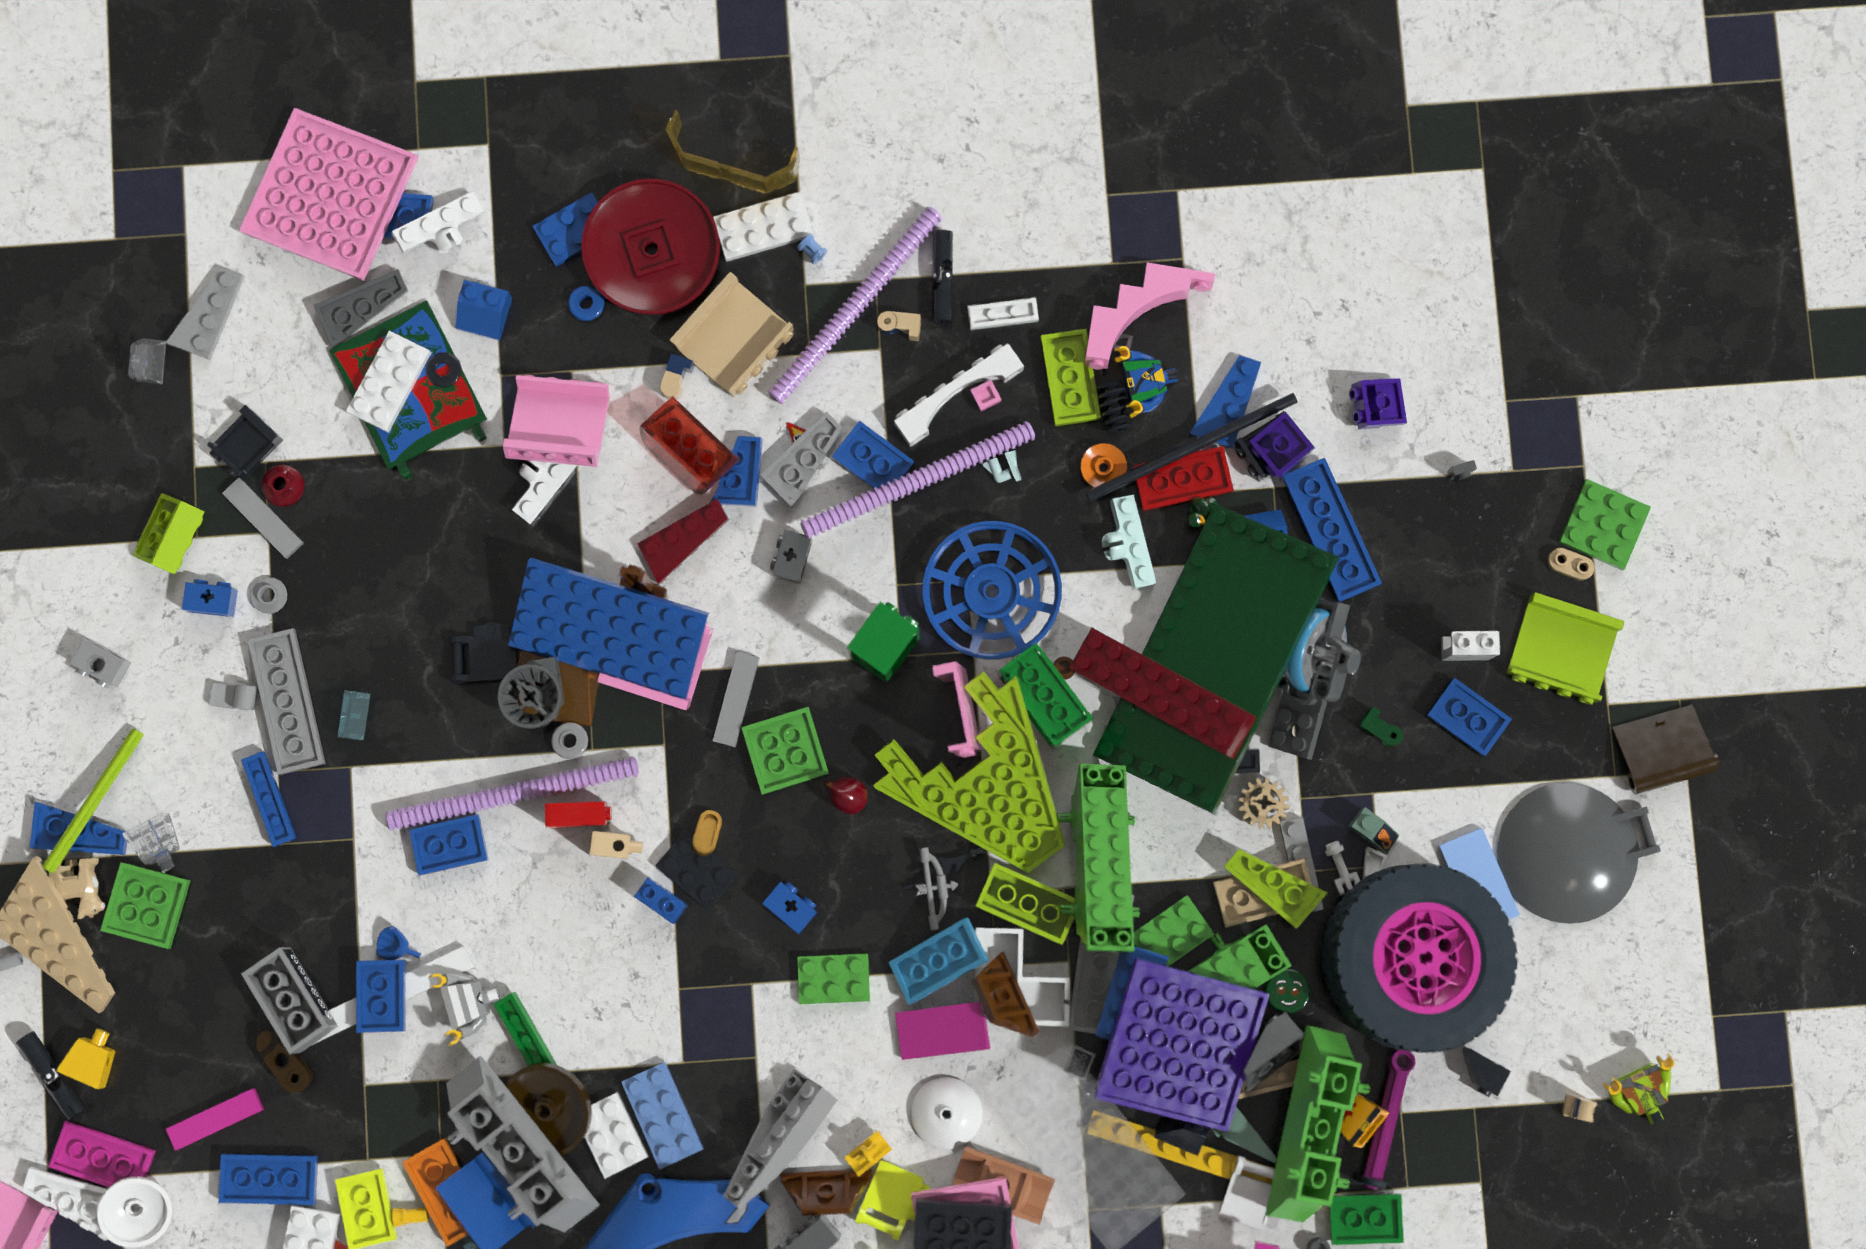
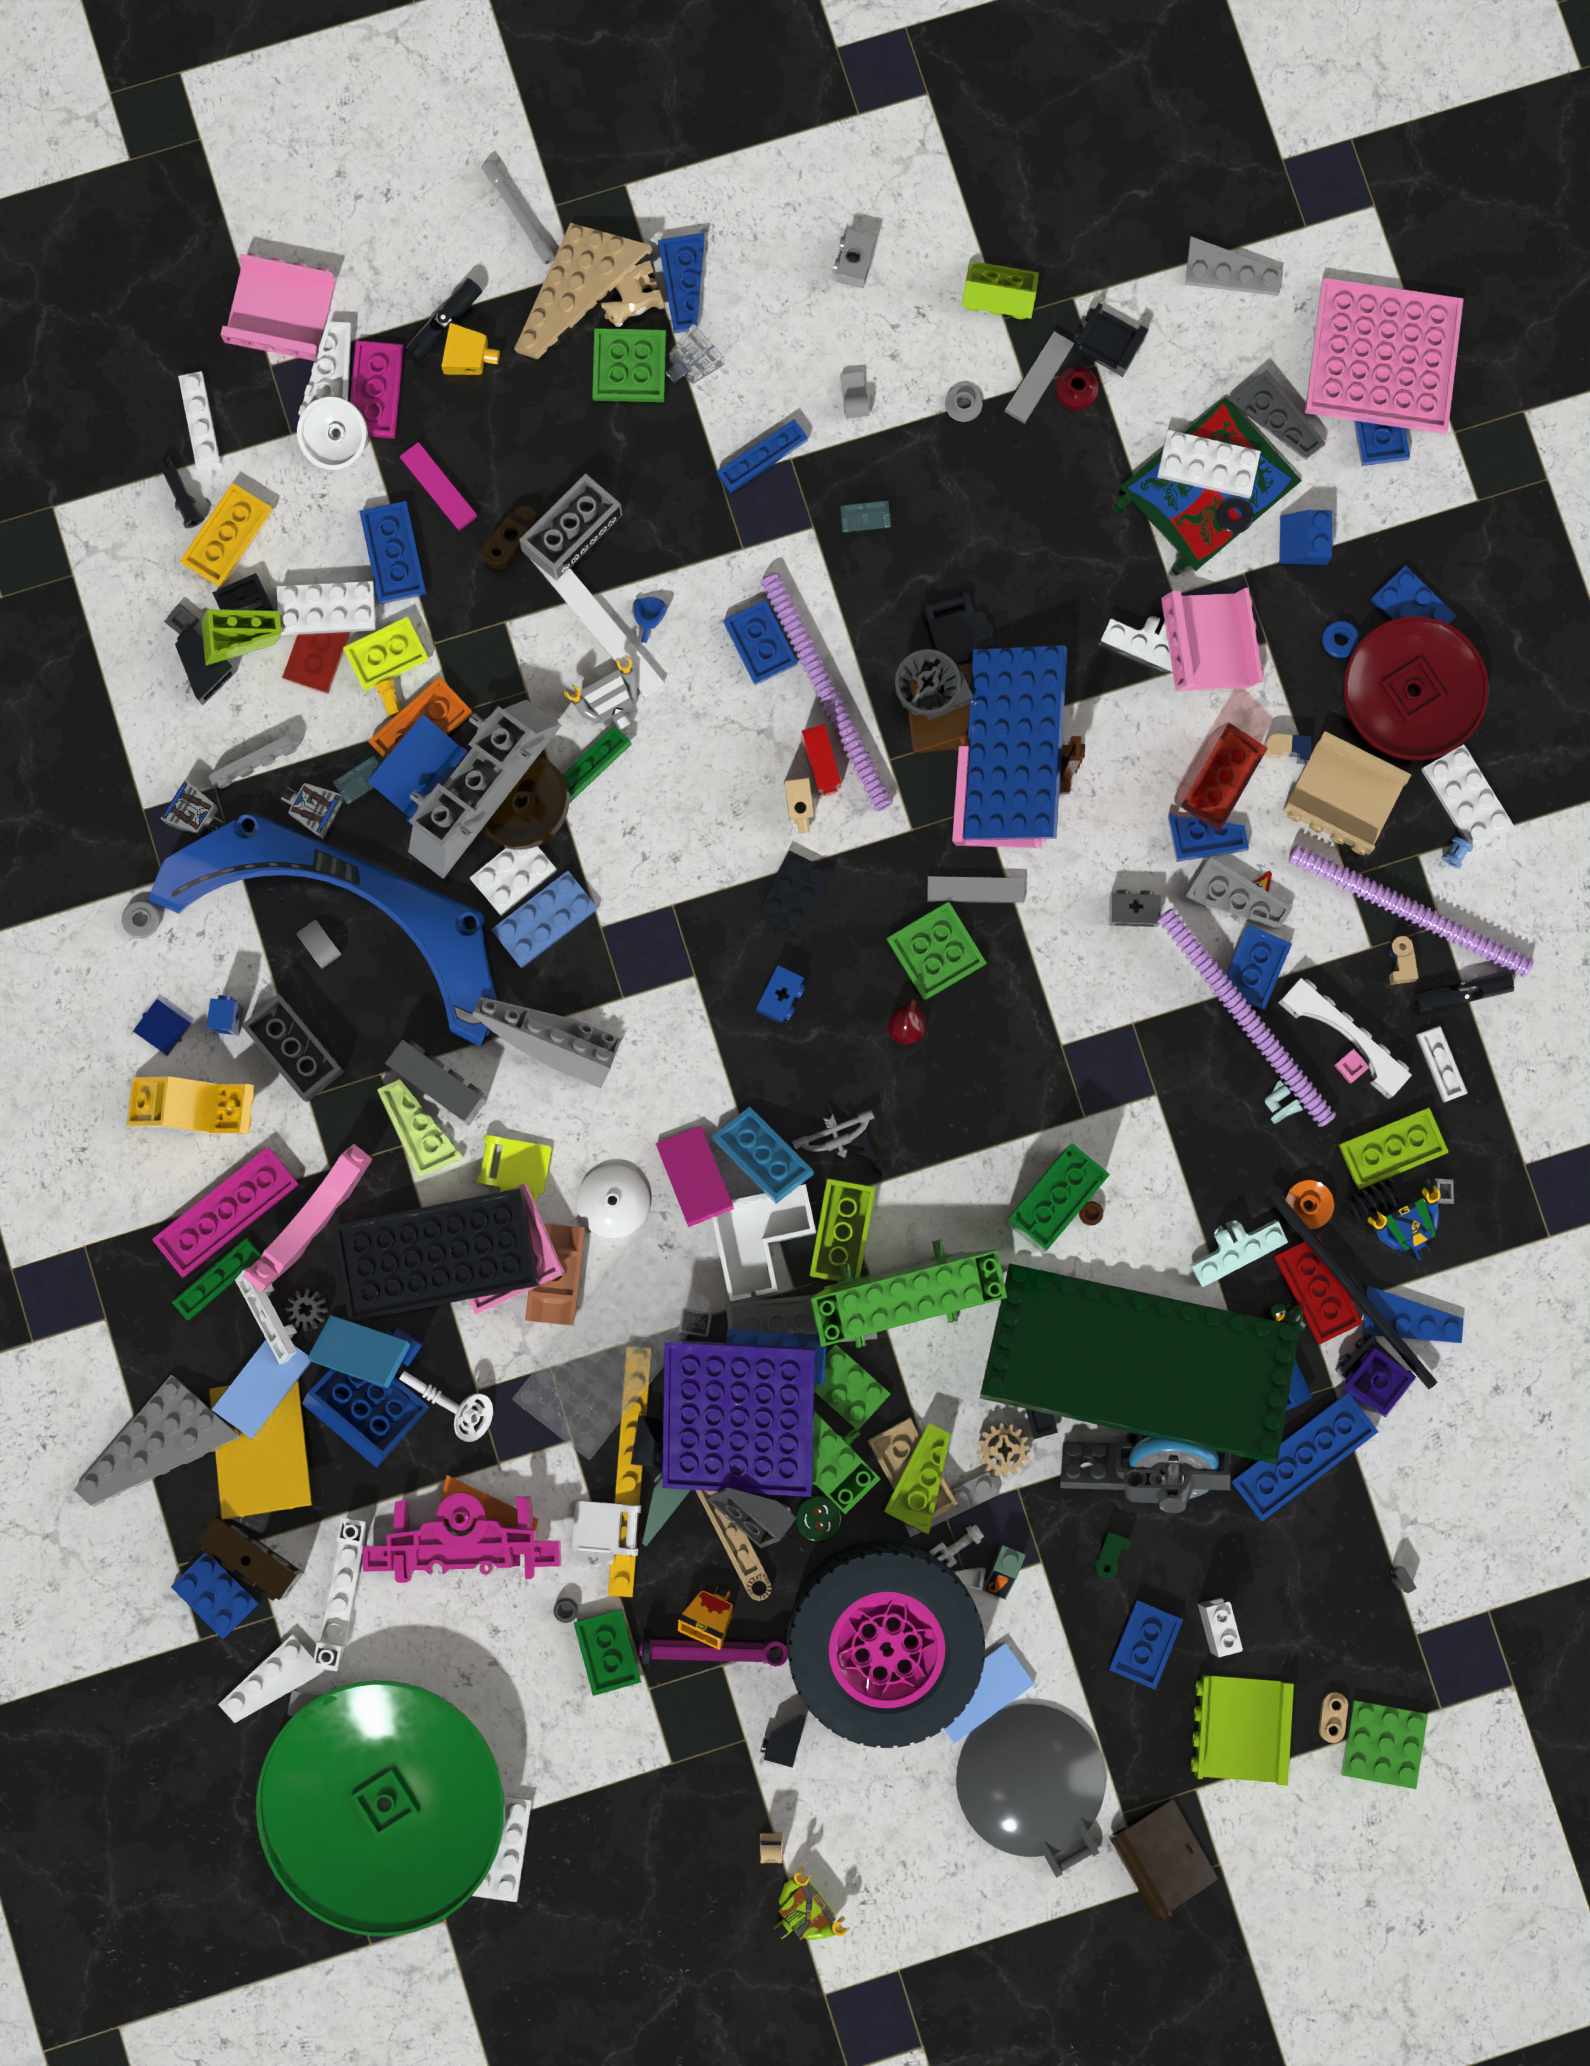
camera: 70 degrees right, 0 degrees up
lime axle [42,729,144,873] -> none
clear torso [128,338,166,384] -> none
blue brick [182,579,238,617] -> none
light grey plate [248,628,326,775] -> none
blue plate [356,960,406,1033] -> none
white plate [391,191,484,253] -> none
light grey piece [551,722,588,759] -> none
blue brick [634,877,689,924] -> none
dark red wing [637,499,729,584] -> none
clear yellow windscreen [666,110,800,193] -> none
pearl gold tile [692,810,722,856] -> none
reddish brown wing [780,1169,872,1216] -> none
bright green plate [797,954,870,1004] -> none
yellow hips [844,1130,892,1177] -> none
green hose [846,601,920,684] -> none
lime wing [873,671,1065,873] -> none
blue dish [923,521,1062,660] -> none
bright pink panel [932,662,982,758] -> none
reddish brown wing [972,952,1040,1037] -> none
dark red brick [1069,627,1256,759] -> none
bright pink arch [1084,263,1215,370] -> none
bright green piece [1265,1026,1370,1222] -> none
dark purple plate [1349,378,1407,430] -> none

